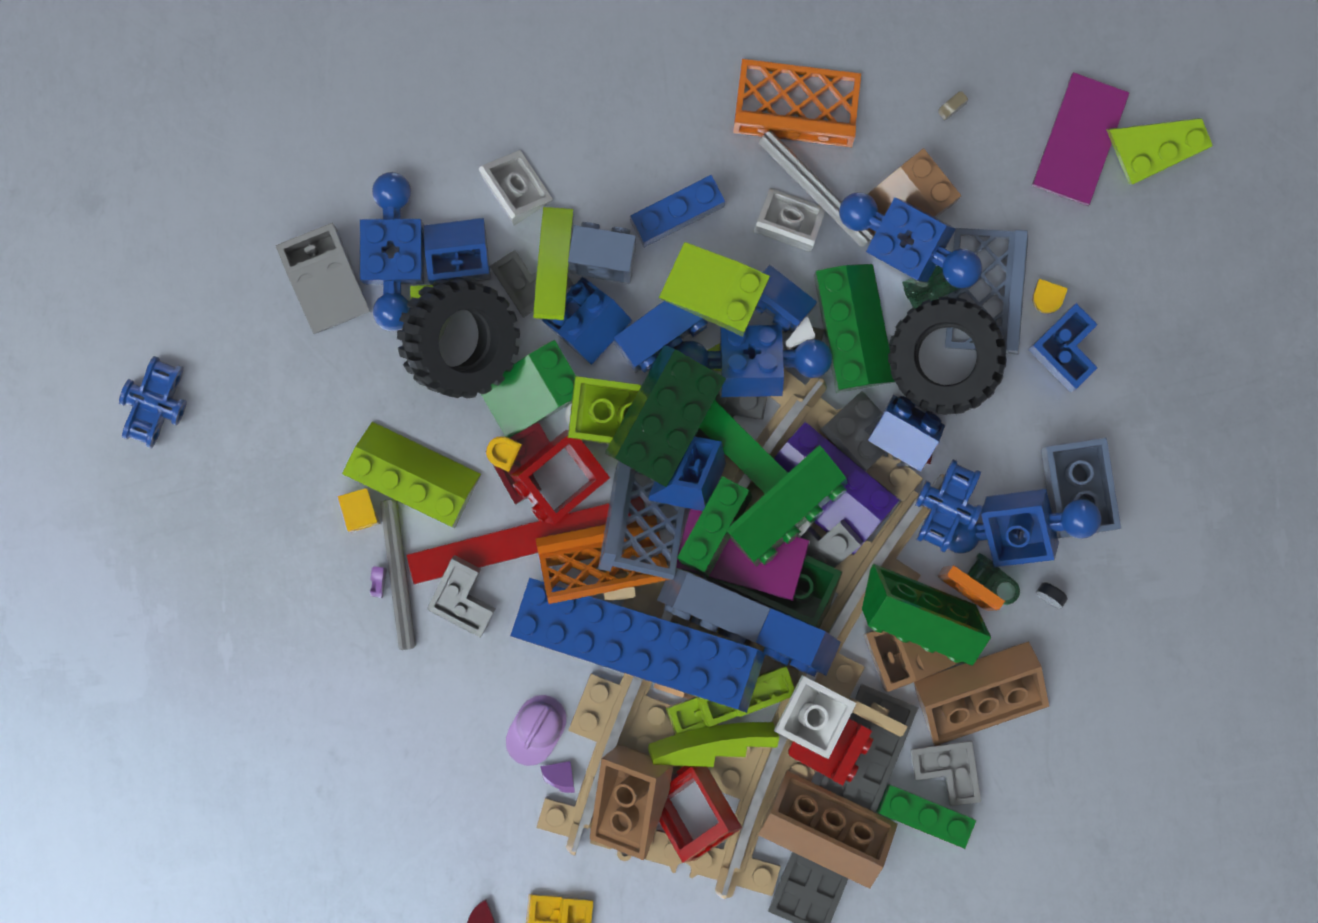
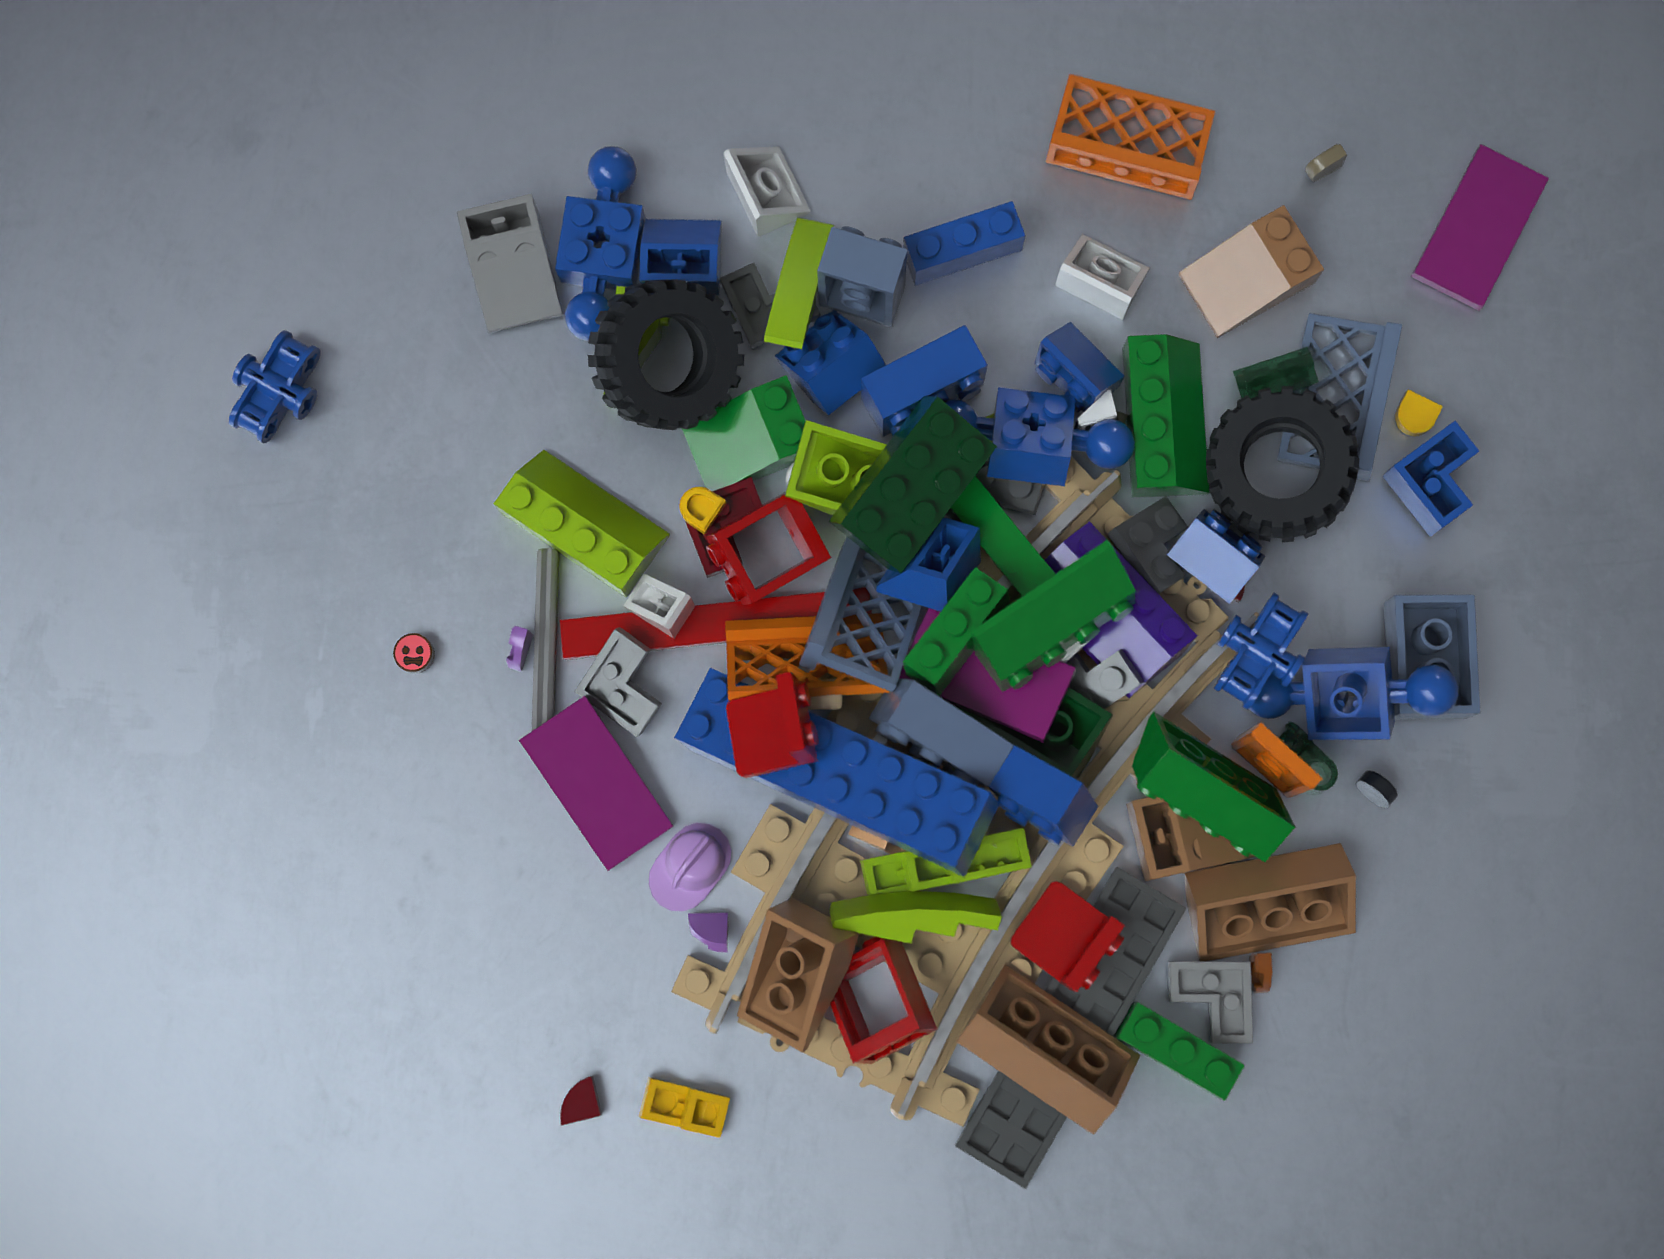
camera: 15 degrees right, 5 degrees down
yellow panel [338,488,380,533] -> none
lime slope [659,242,770,337] -> none
light grey axle [759,131,874,247] -> none
white slope [774,675,856,759] -> none
blue brick [839,192,982,288] -> none
tan plate [849,698,908,737] -> none
lime wing [1106,118,1213,185] -> none
none -> tile [393,633,435,674]
none -> magenta tile [519,696,673,871]
none -> white slope [623,574,695,638]
none -> red bracket [726,671,818,778]
none -> dark orange tile [1249,953,1272,994]

